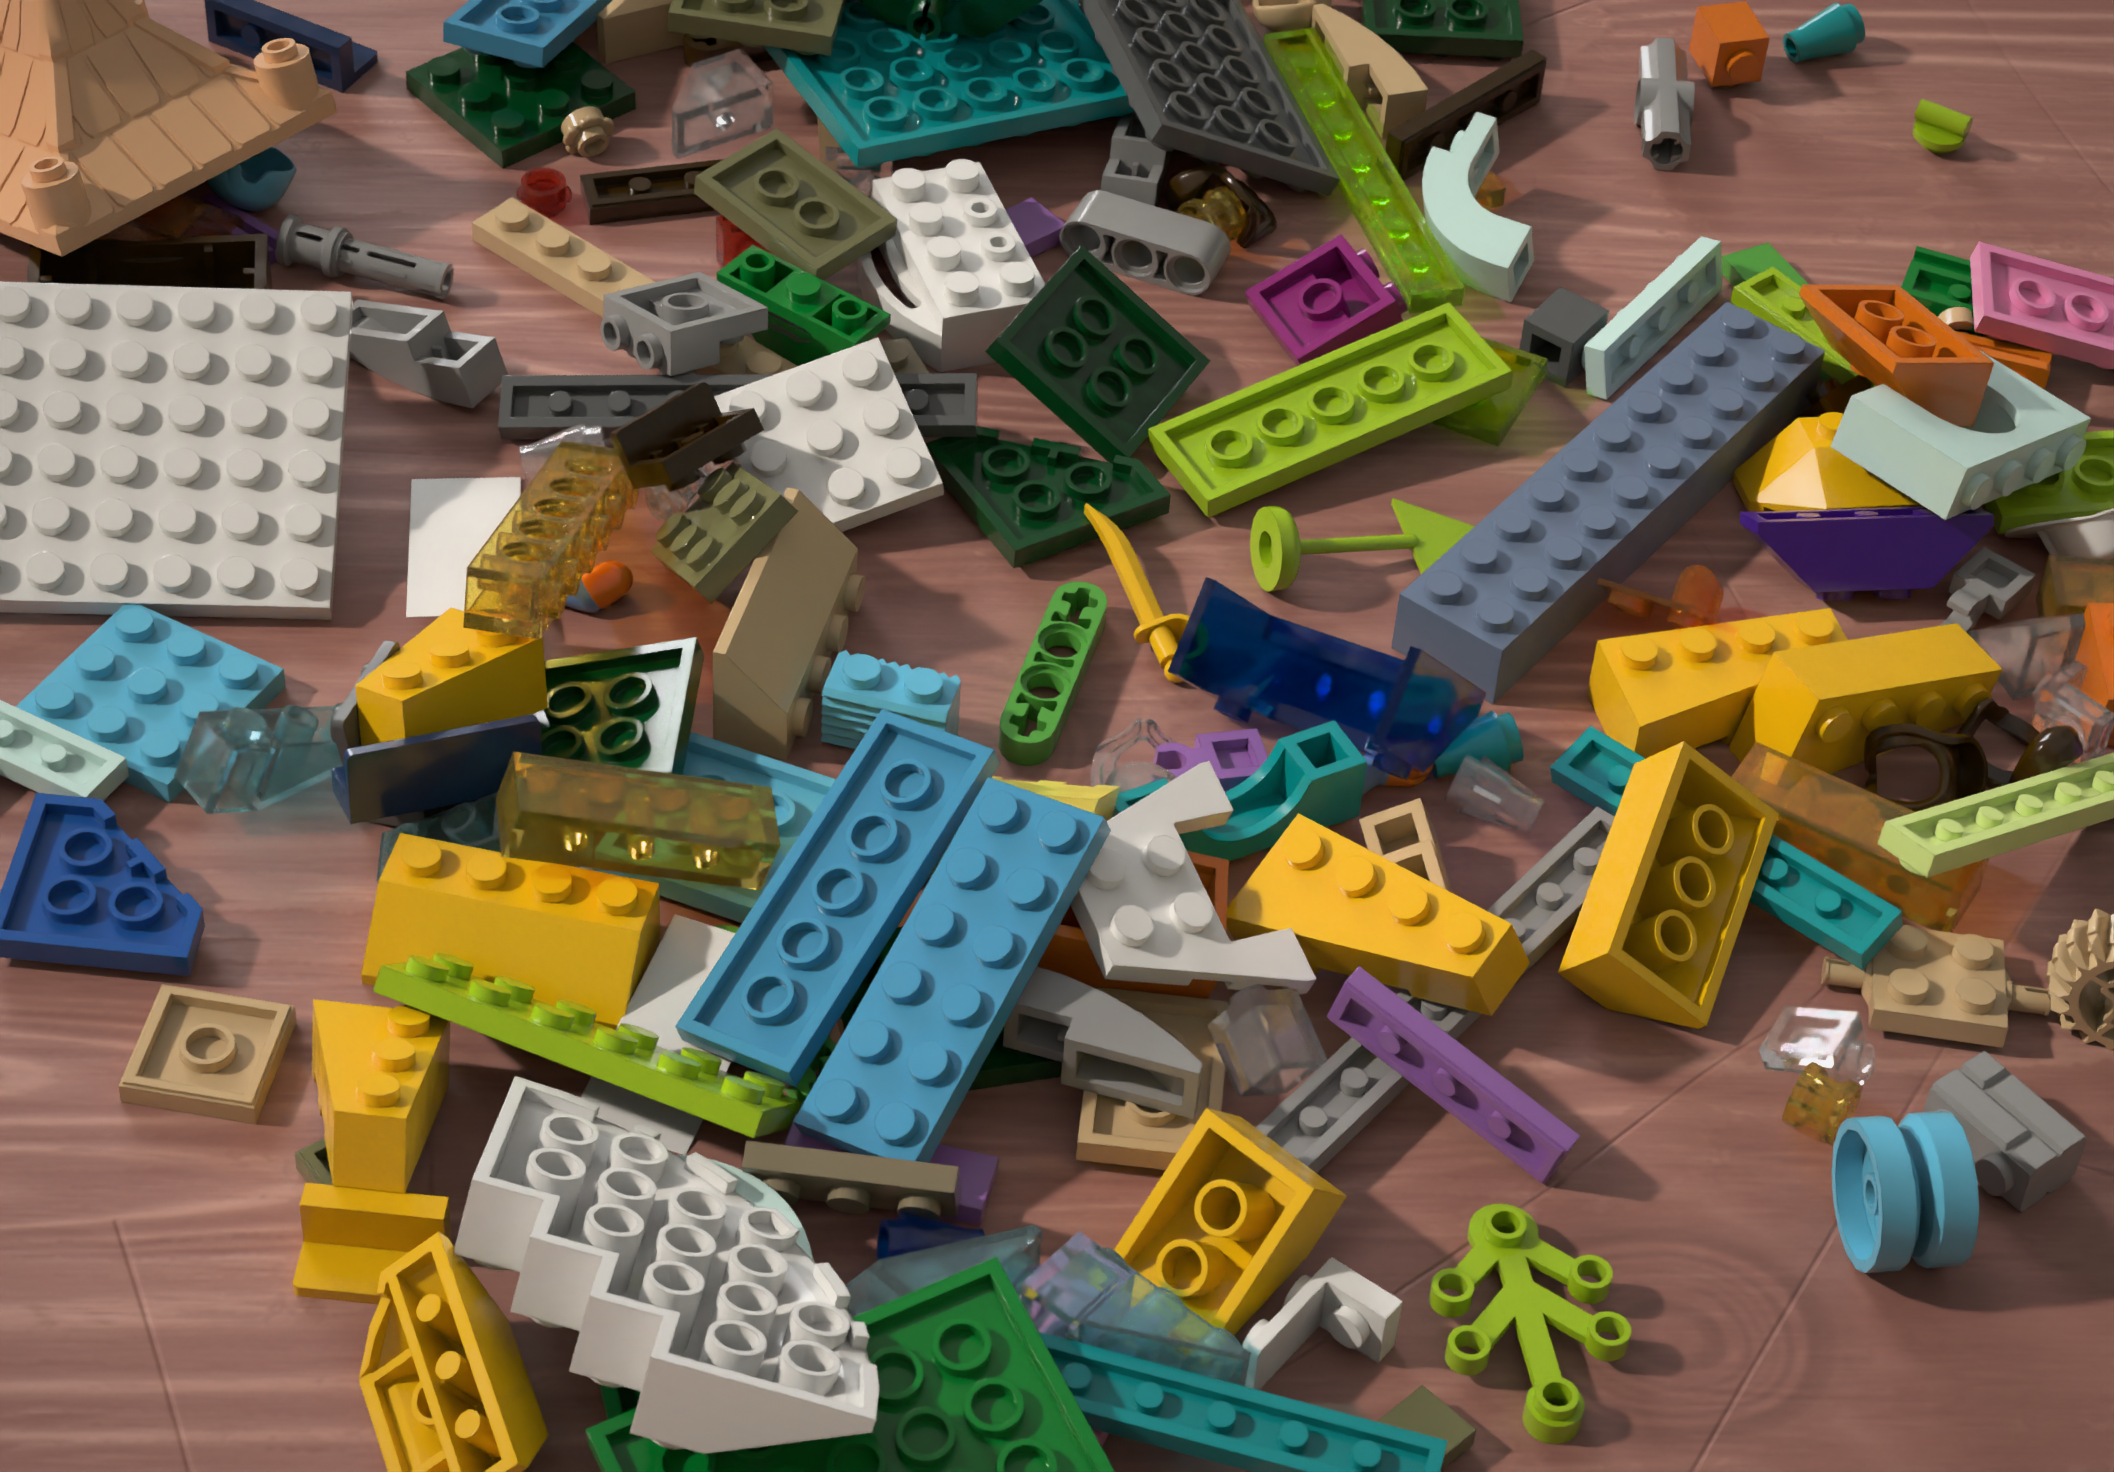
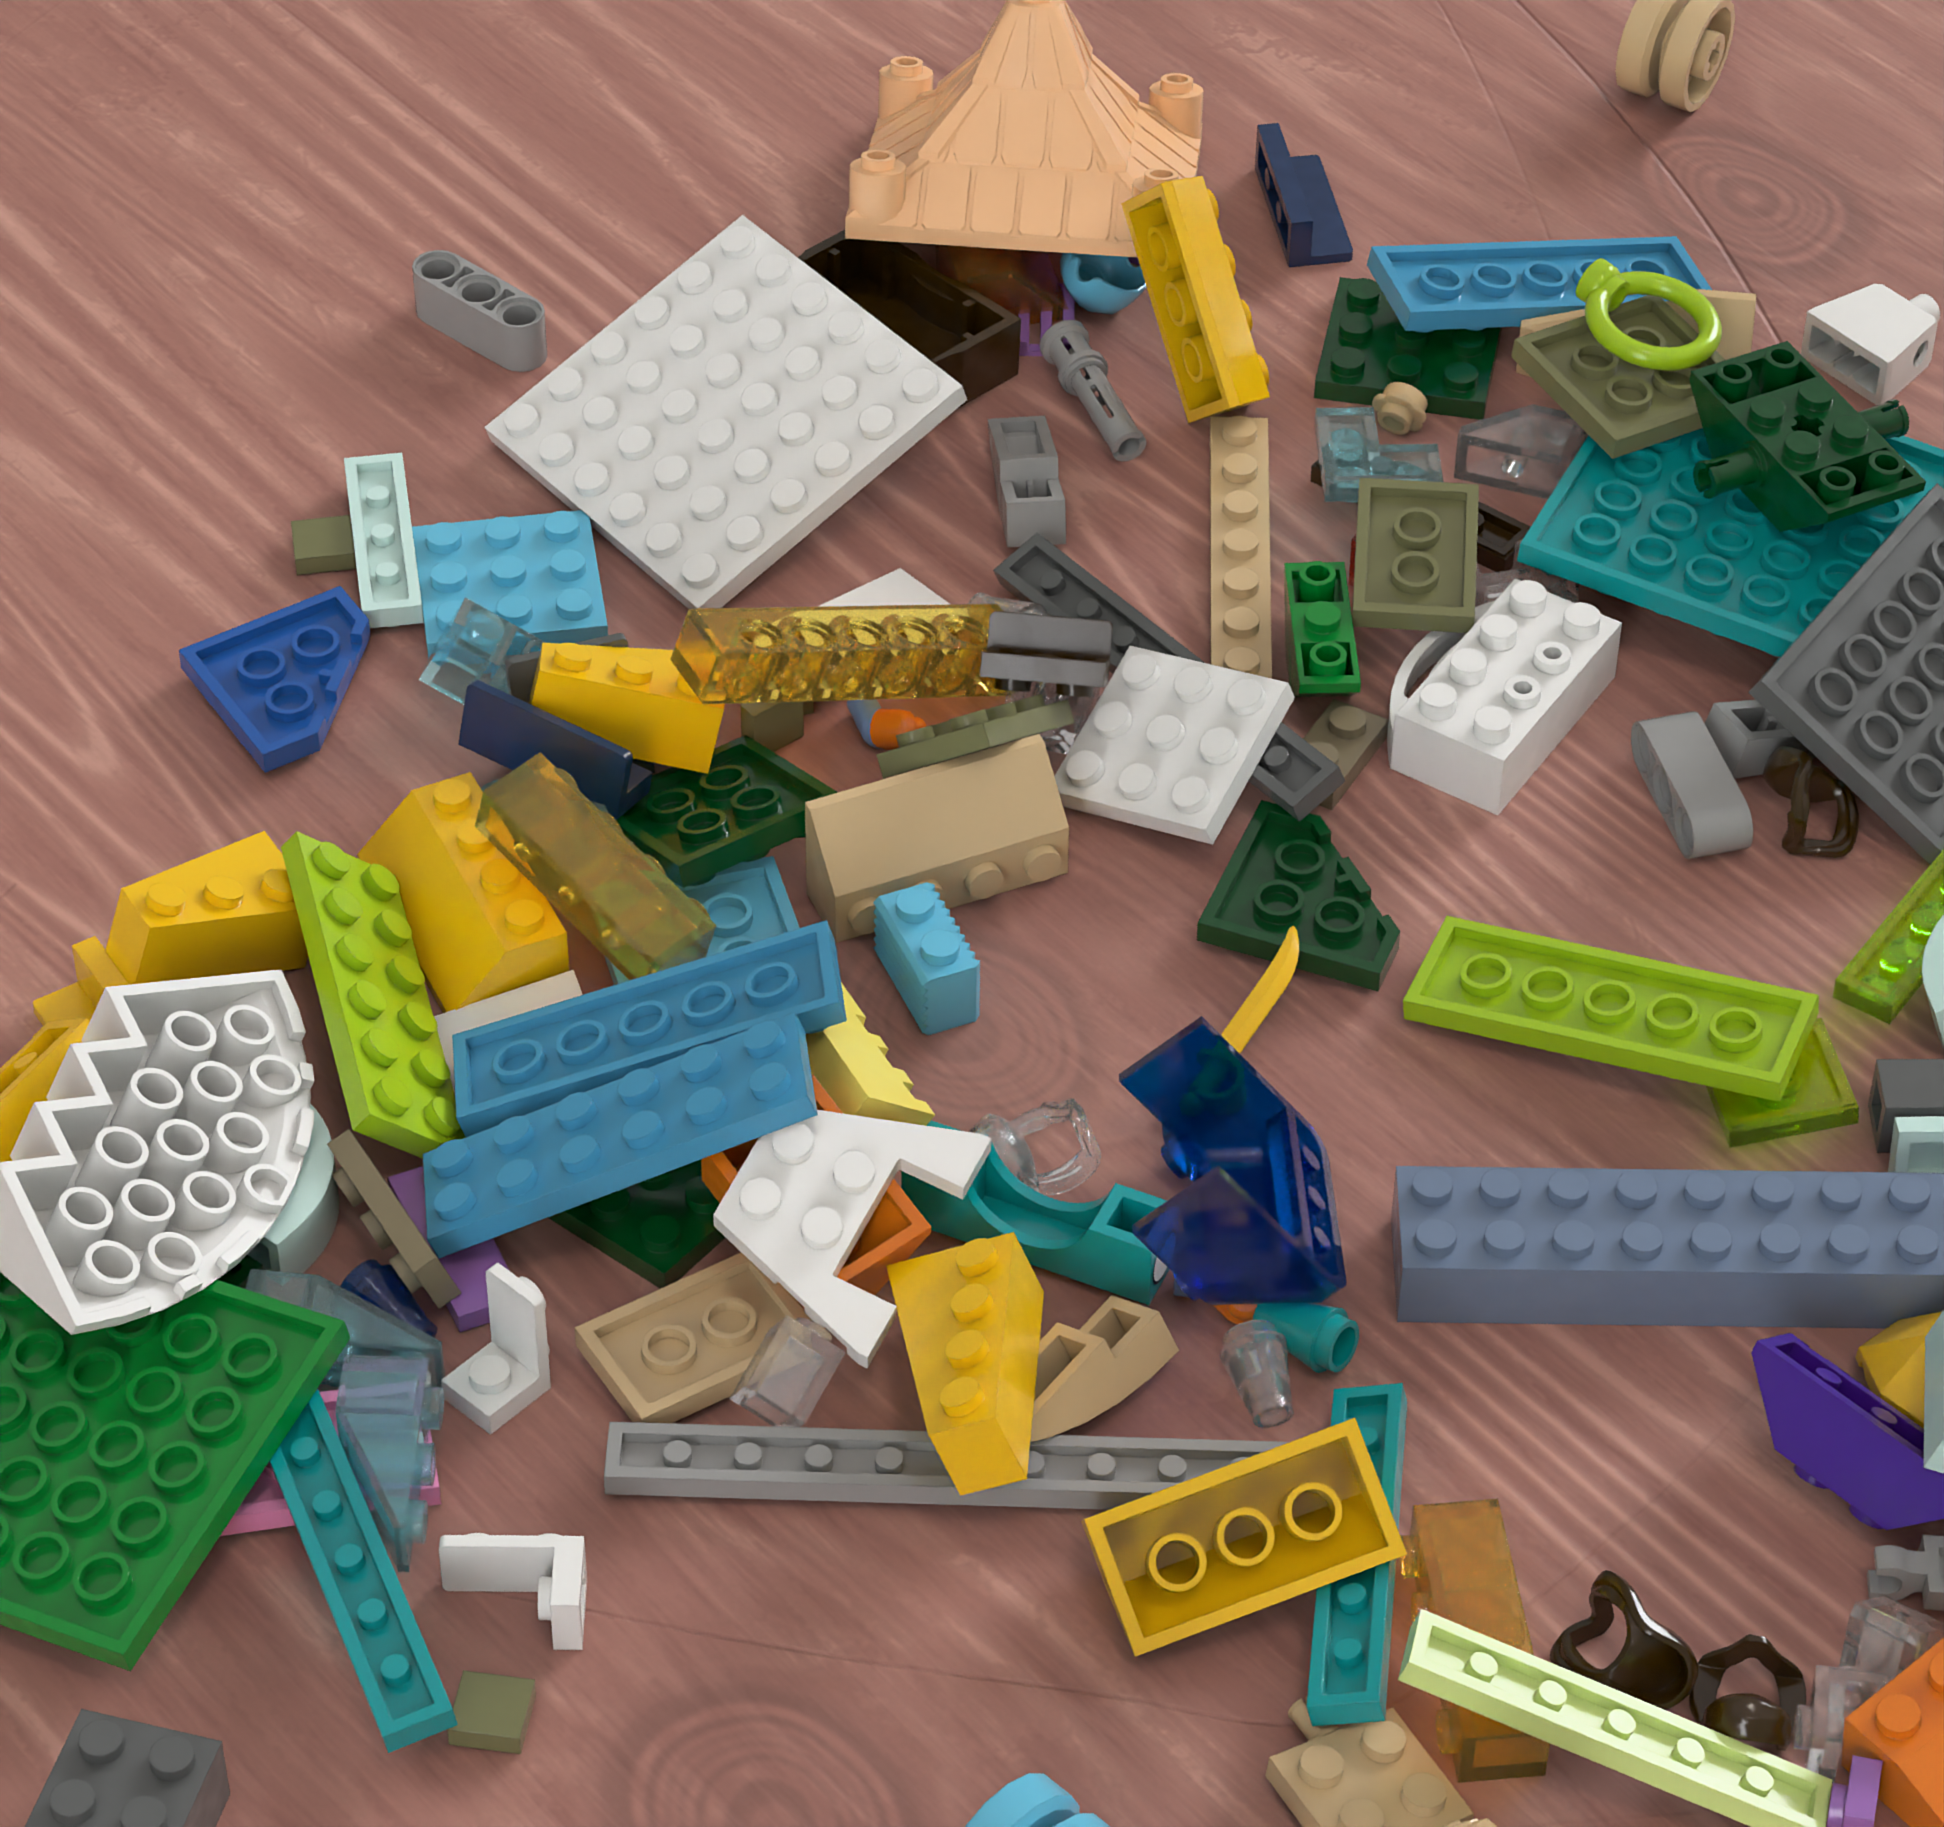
camera: 55 degrees right, 0 degrees up
tan tile [118,984,297,1124] -> none
clear red plate [516,168,572,218] -> none
light grey plate [600,272,768,376] -> none
dark green plate [985,245,1210,463] -> none
bright green beam [998,581,1107,766] -> none
light grey slope [1003,966,1203,1119] -> none
medium lavender tile [1006,197,1065,258] -> none
yellow slope [1091,1108,1347,1370] -> none
medium lavender plate [1153,728,1268,792] -> none
clear yellow wheel [1177,186,1246,241] -> none
magenta plate [1245,234,1407,366] -> none
lime piece [1250,498,1475,592] -> none
medium lavender tile [1326,966,1580,1185] -> none
lime plant [1429,1204,1631,1444] -> none
yellow wedge [1587,608,1848,758] -> none
clear orange hinge [1597,565,1724,629] -> none
yellow wedge [1728,623,2003,797] -> none
clear bracket [1759,1006,1875,1105] -> none
clear yellow wheel [1782,1061,1863,1147] -> none
none -> white bracket [441,1263,551,1435]
none -> yellow slope [1121,176,1270,423]
none -> clear light blue plate [1314,407,1444,502]

